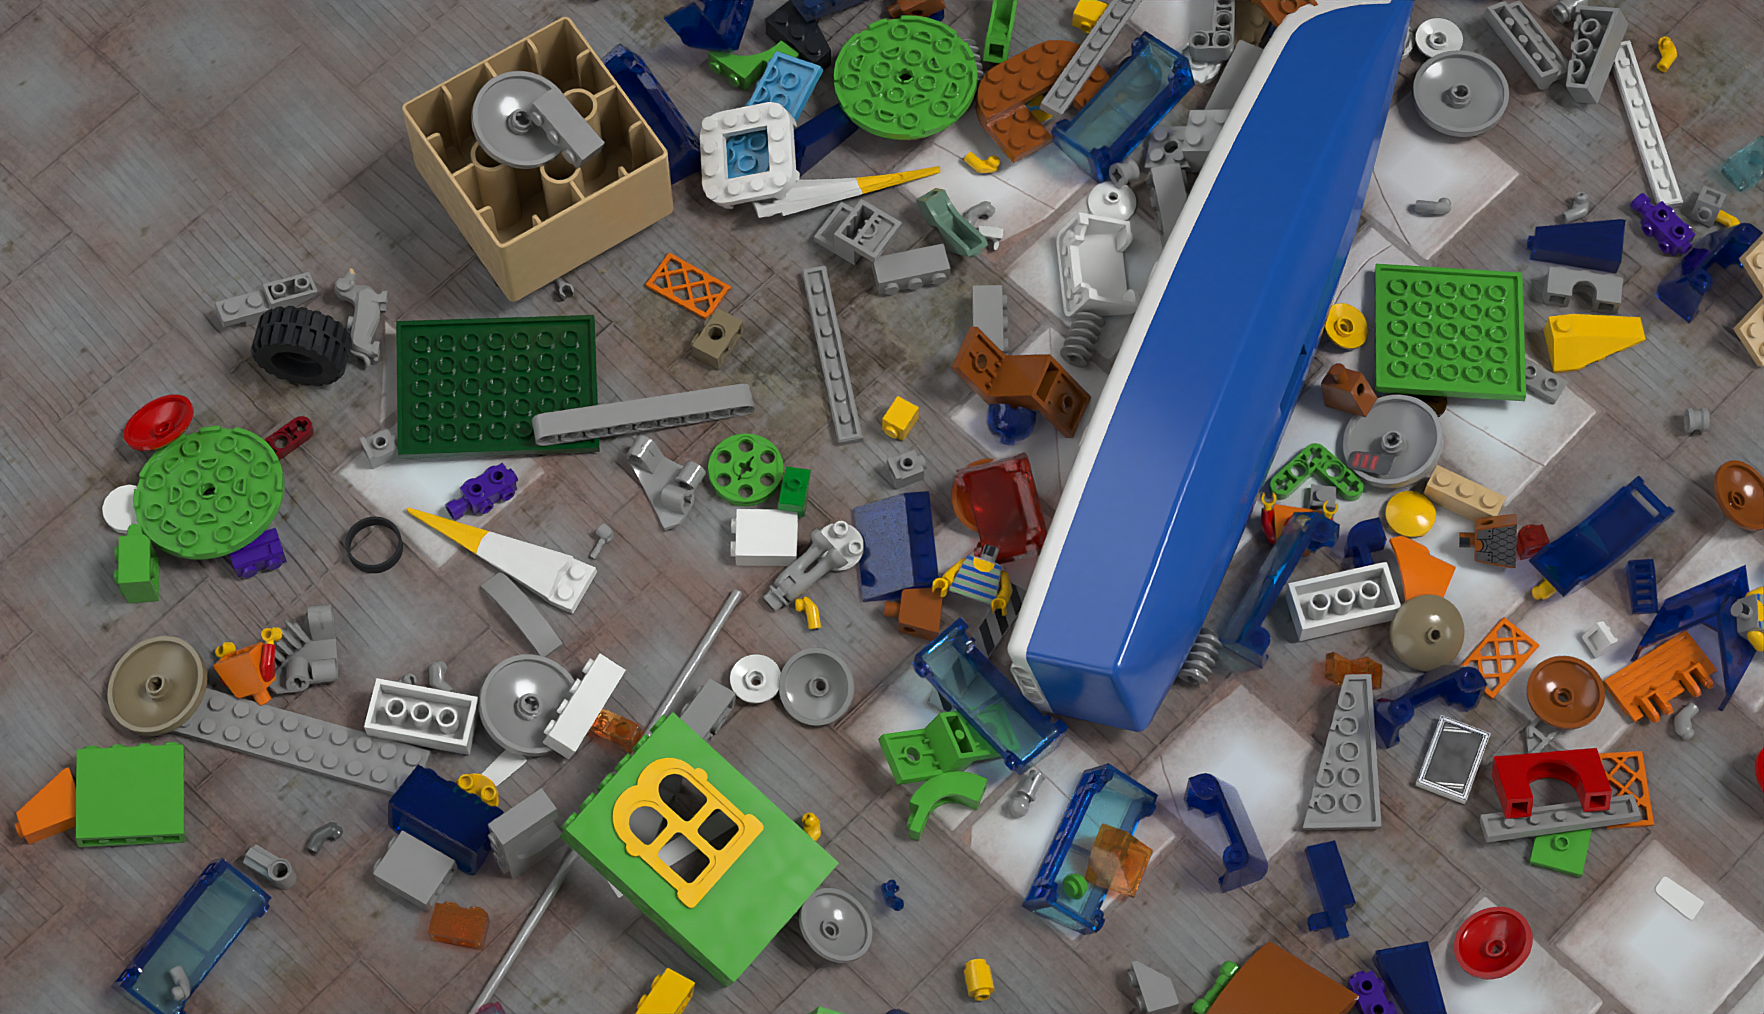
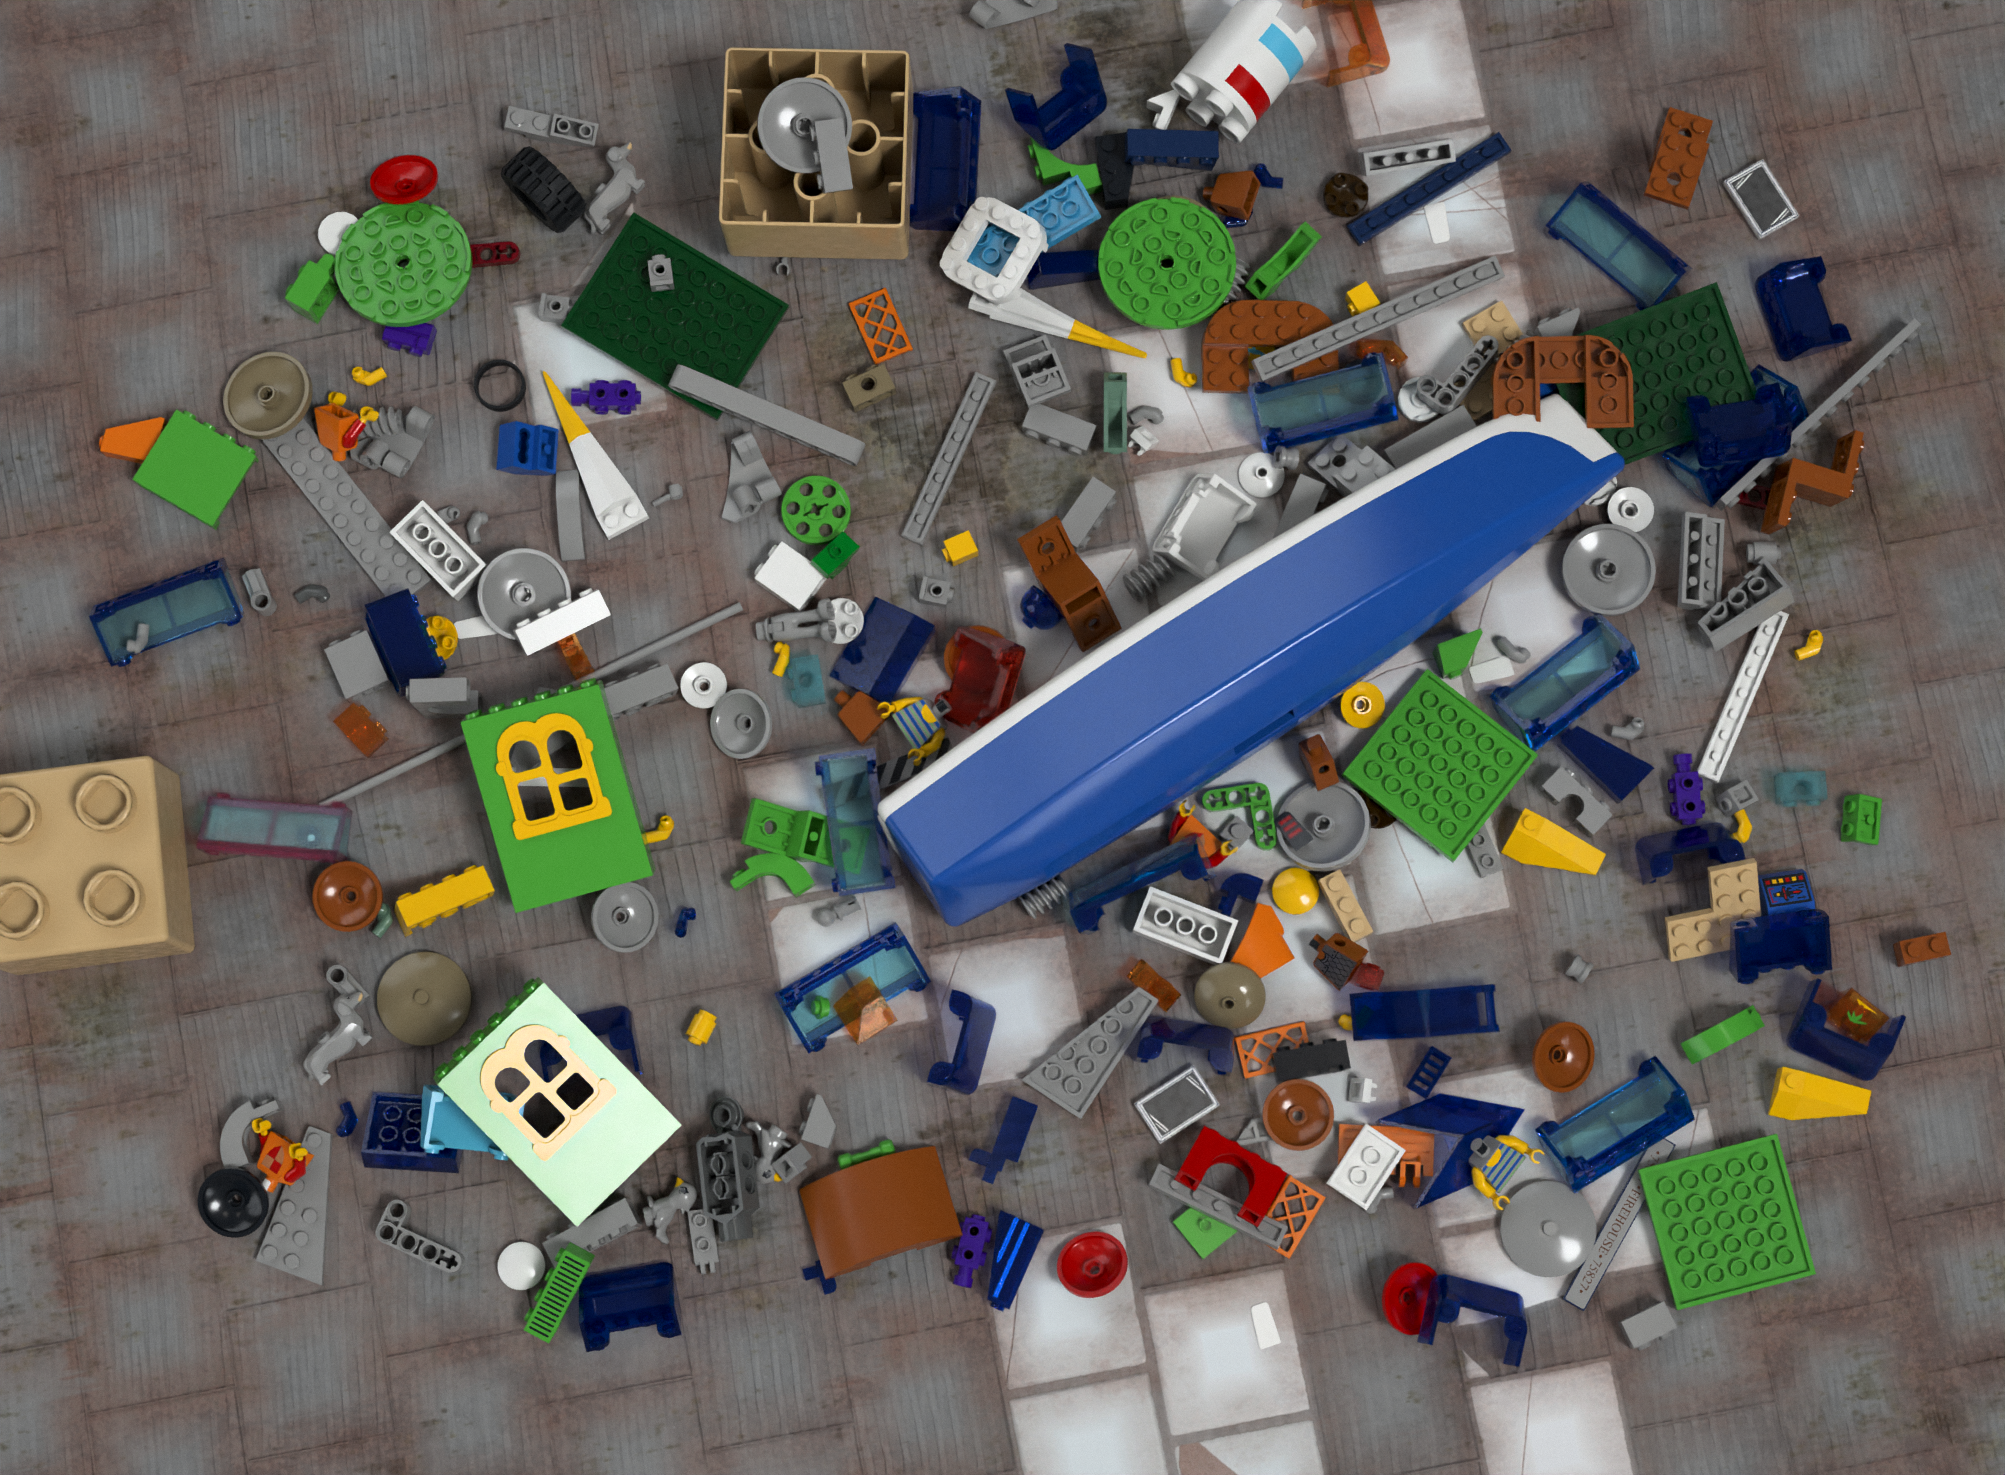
camera: 40 degrees right, 15 degrees up
none -> yellow arm [351,367,387,386]
none -> blue piece [496,421,559,476]
none -> light grey brick [647,255,675,292]
none -> clear light blue brick [787,654,827,708]
none -> black wedge [1271,1038,1351,1082]
none -> white tile [1326,1124,1406,1210]
none -> clear orange slope [1355,339,1408,369]
none -> bright green slope [1432,628,1483,680]
none -> white sticker [1469,655,1514,683]
none -> windscreen [1490,613,1640,752]

